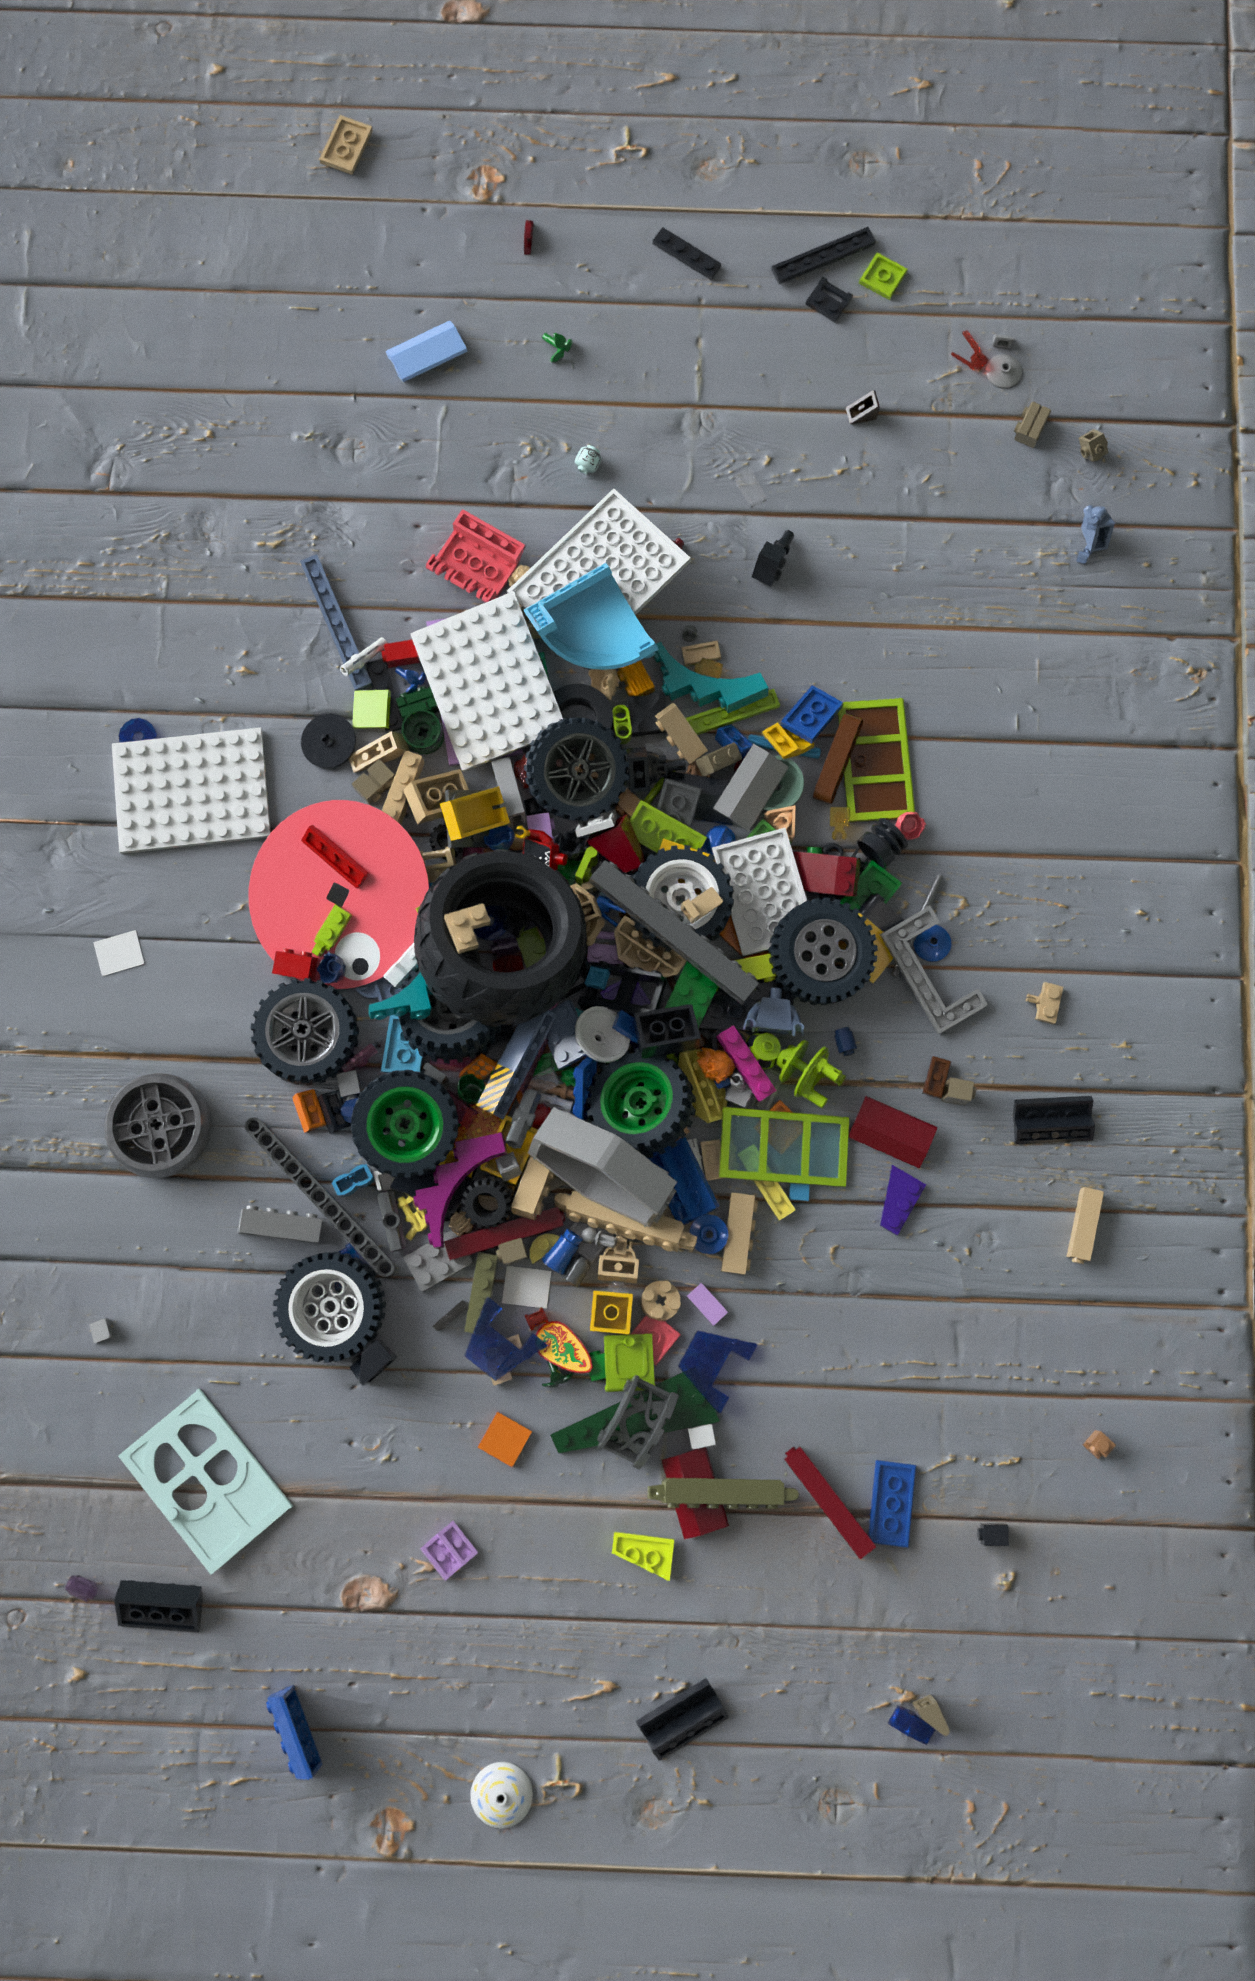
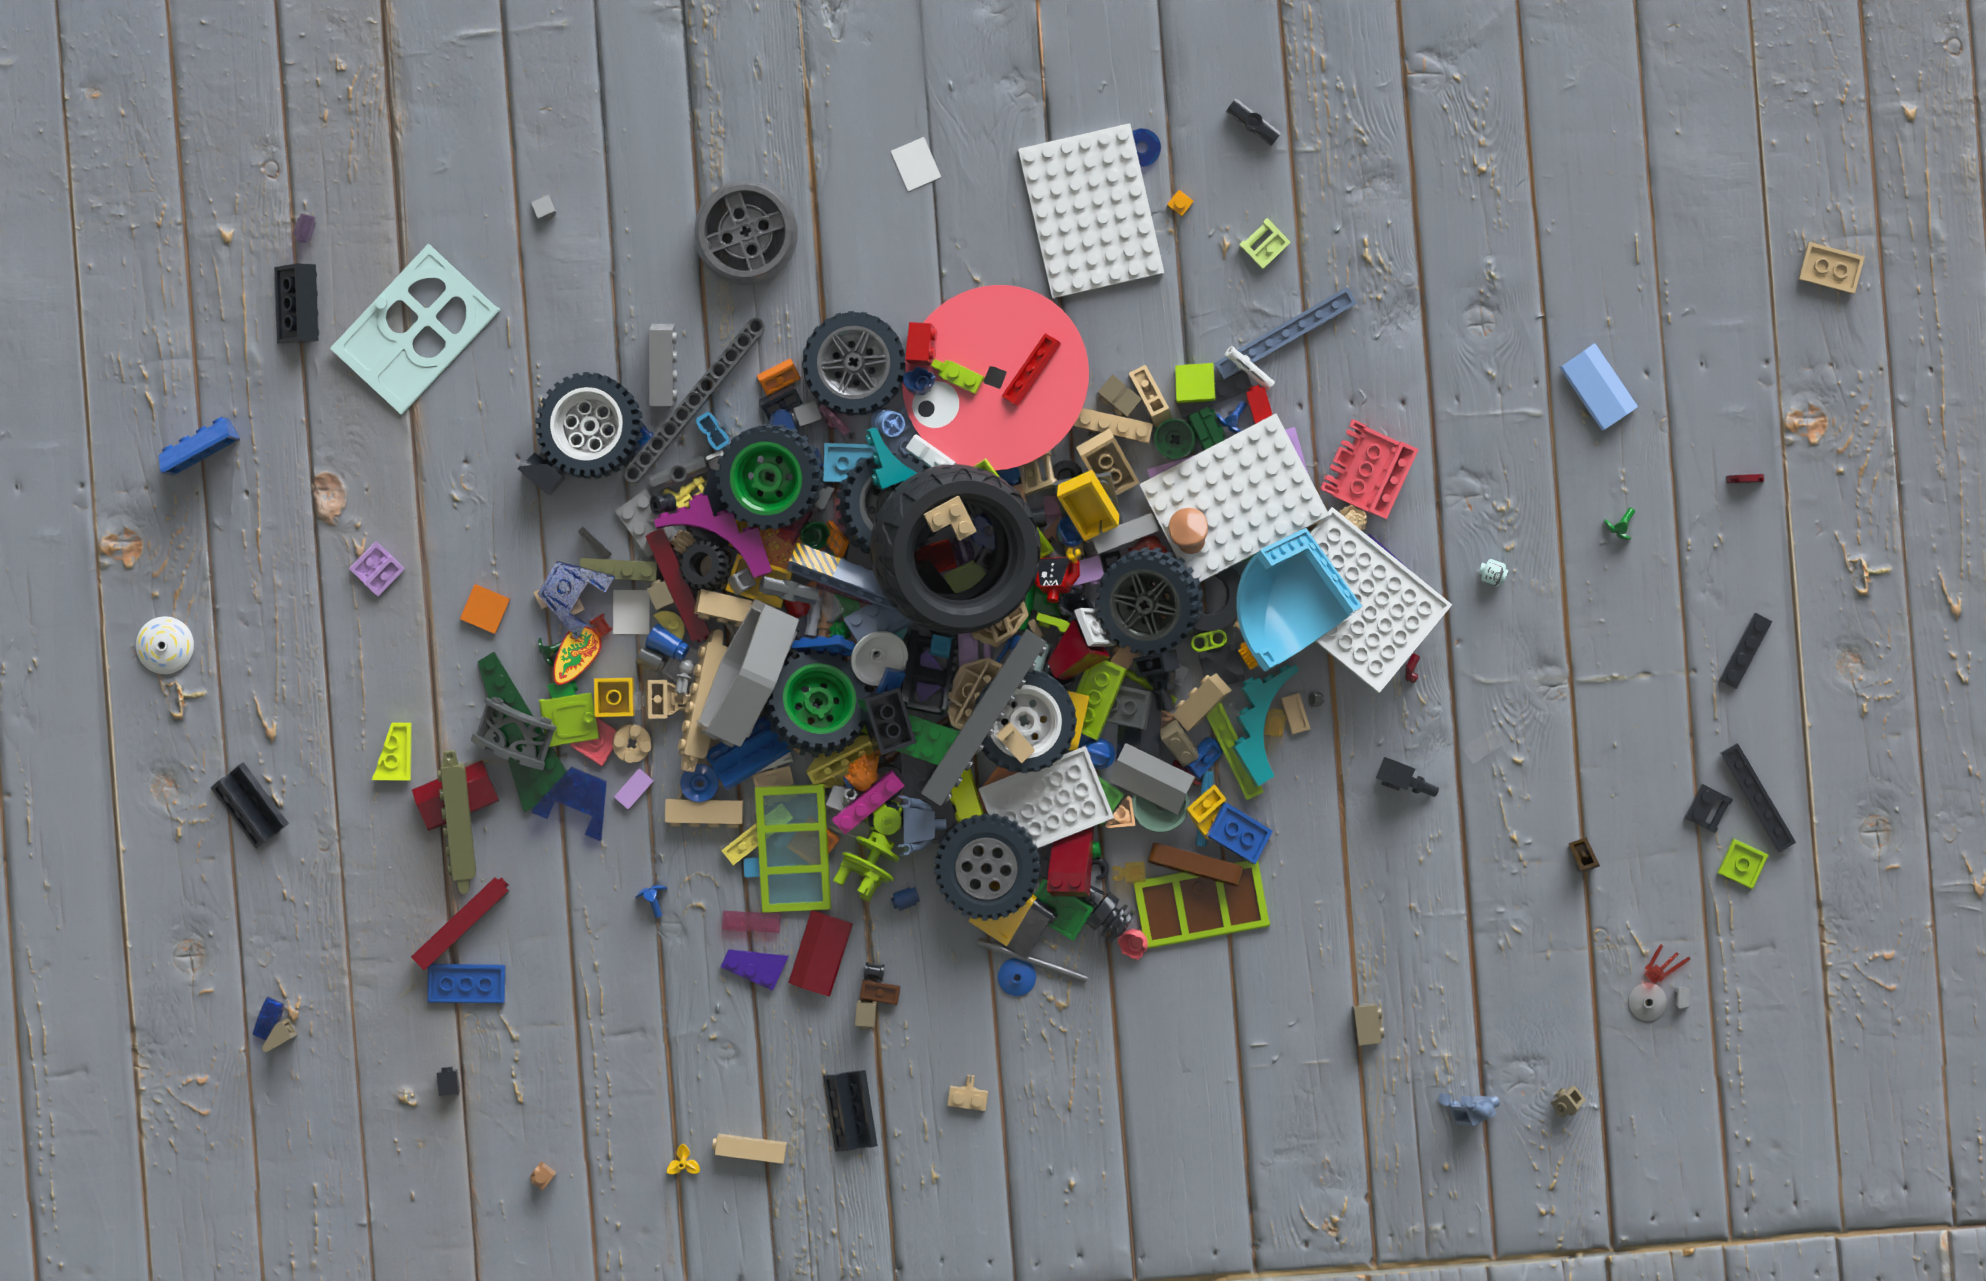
camera: 85 degrees right, 10 degrees up
black piece [301,714,356,769] -> none
white panel [688,1424,716,1449] -> none
light grey plate [880,906,988,1034] -> none
dark tan brick [1014,402,1051,448] -> none
none -> blue plant [635,885,668,918]
none -> black wheel [650,493,676,515]
none -> yellow plant [667,1144,700,1175]
none -> clear pink plate [722,910,781,933]
none -> black bush [864,962,885,981]
none -> light blue wheel [871,408,905,437]
none -> light orange plate [1167,190,1194,217]
none -> nougat piece [1168,507,1208,554]
none -> black piece [1226,98,1281,146]
none -> yellowish green plate [1239,218,1291,269]
none -> dark tan brick [1353,1003,1384,1046]

